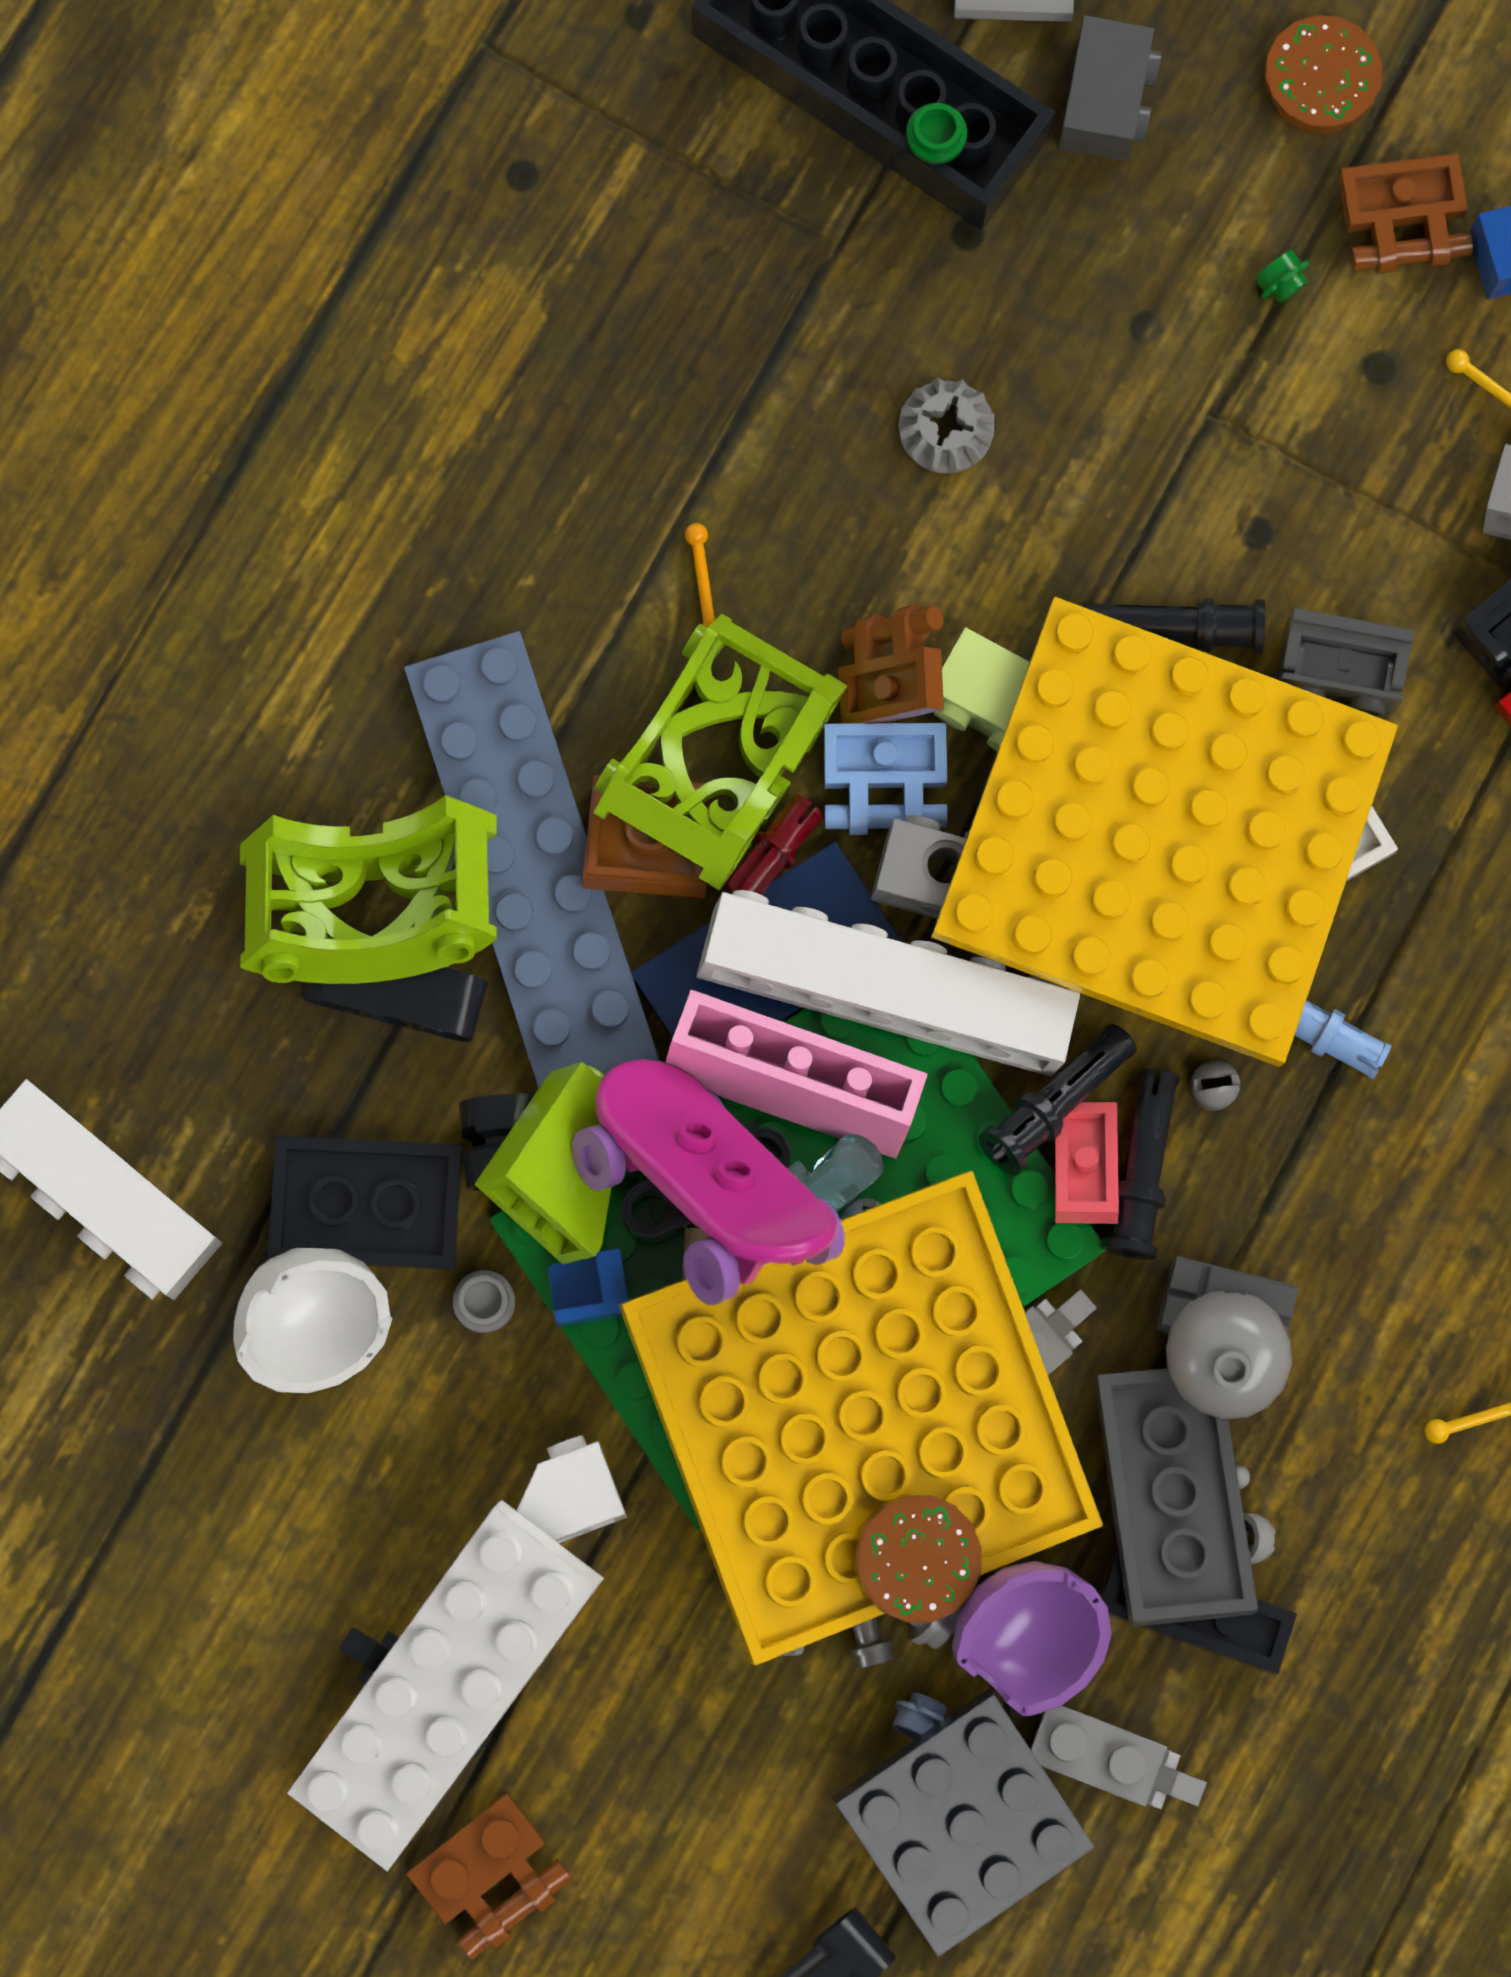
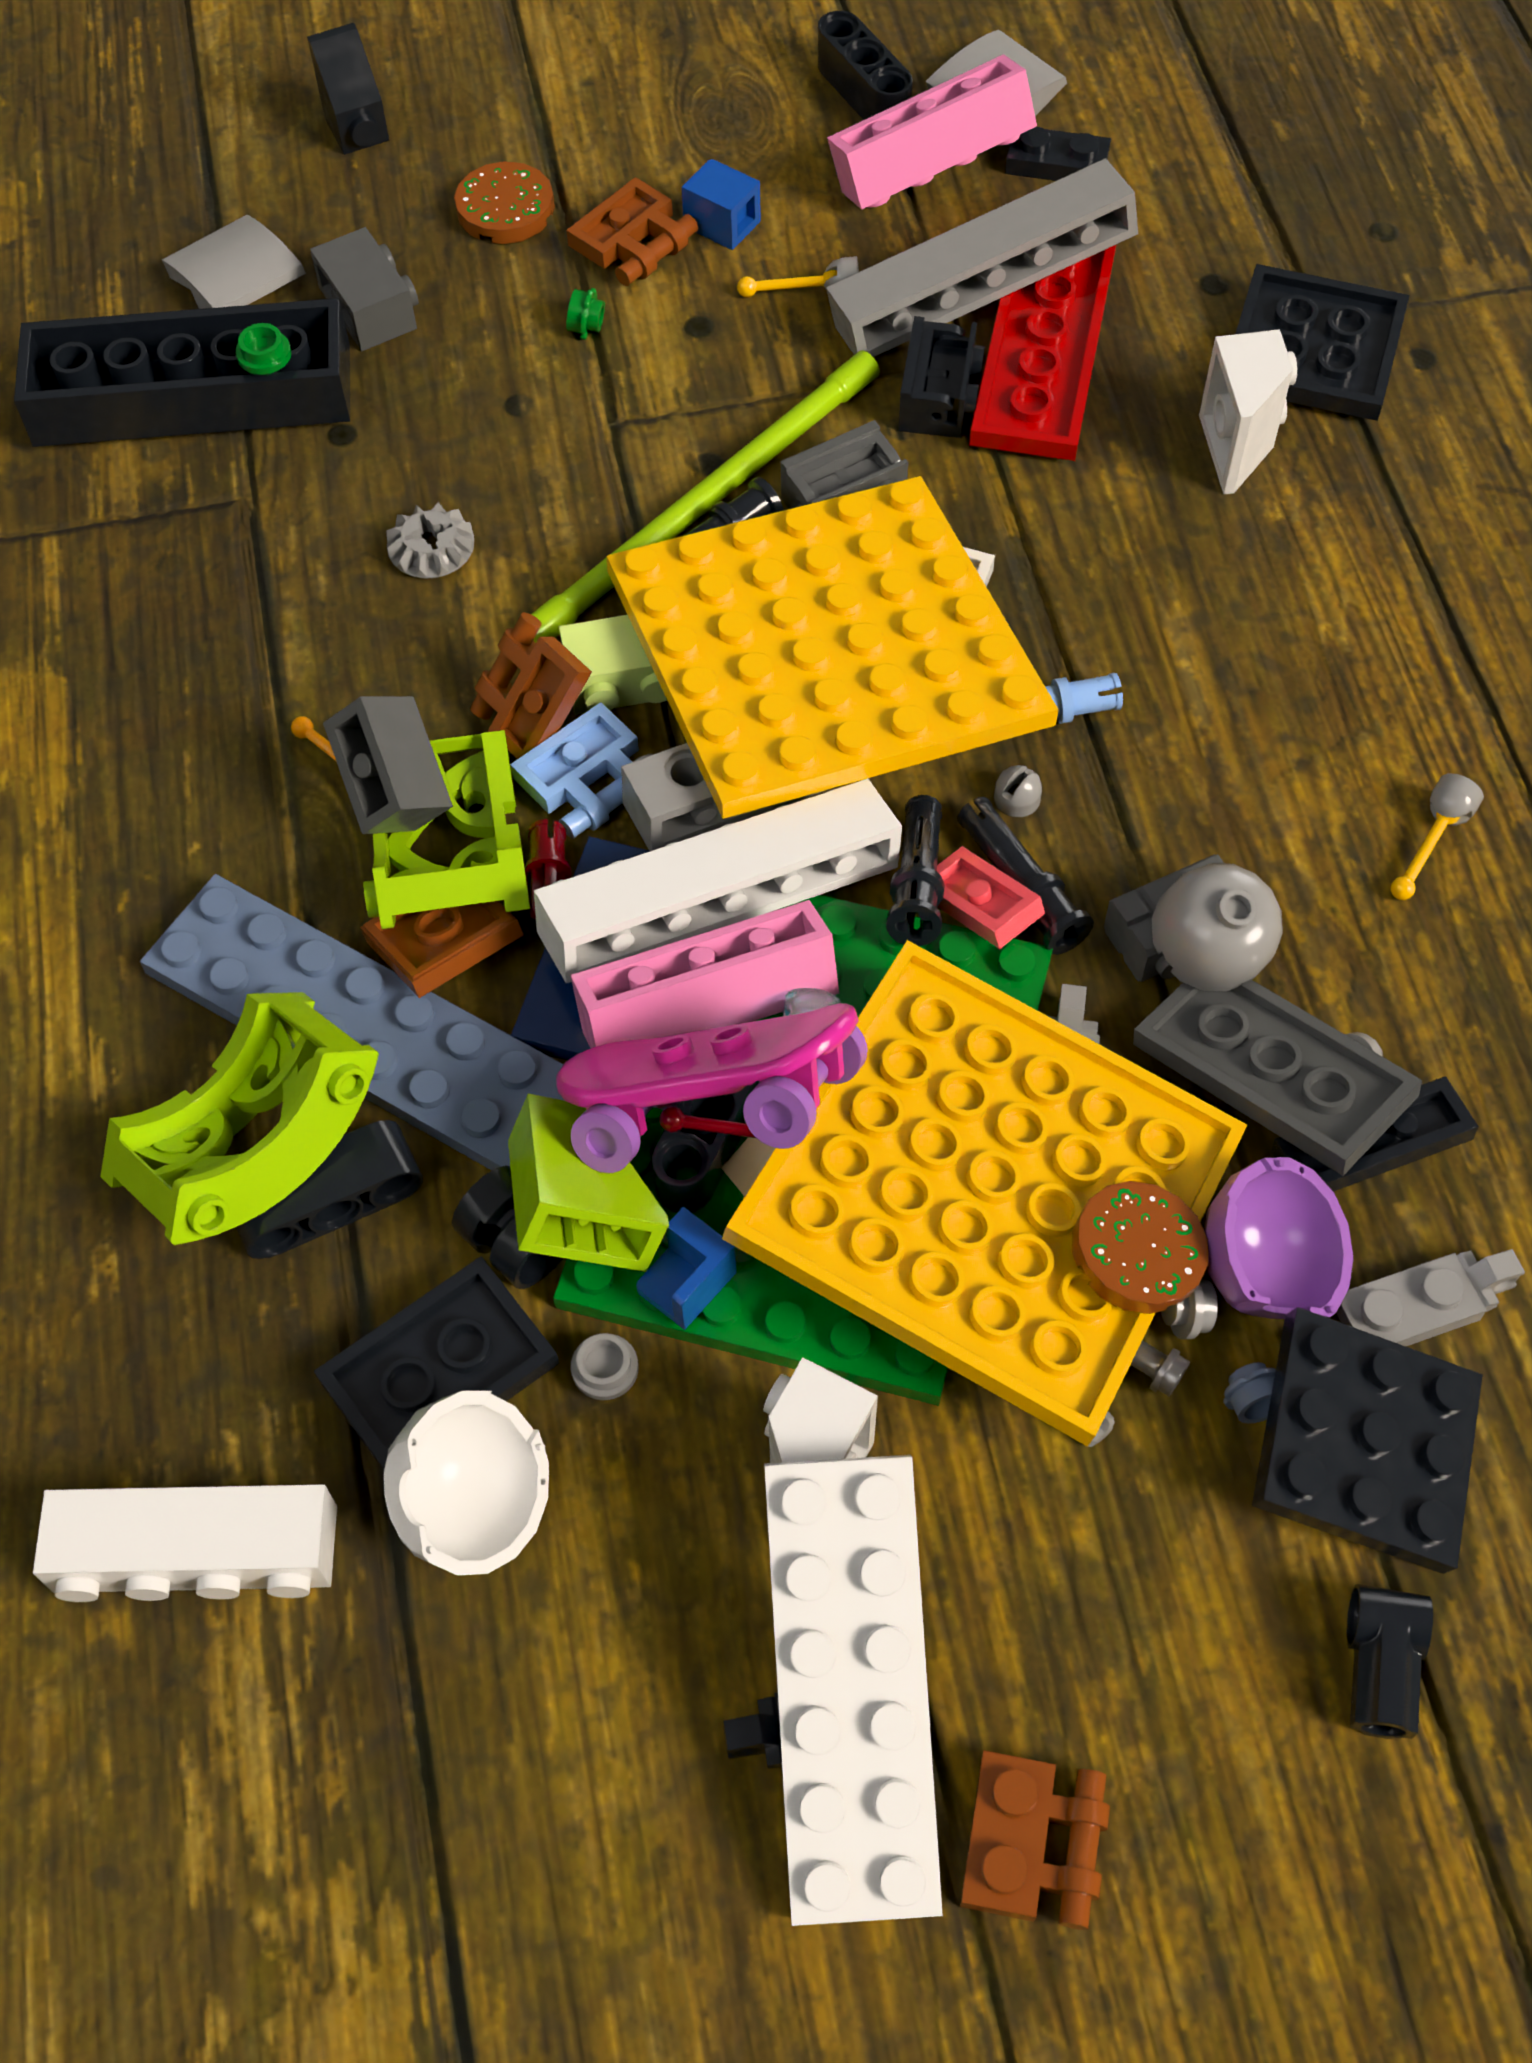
camera: 35 degrees left, 20 degrees down
none -> dark grey brick [323,696,453,834]
none -> lime piece [531,350,880,643]

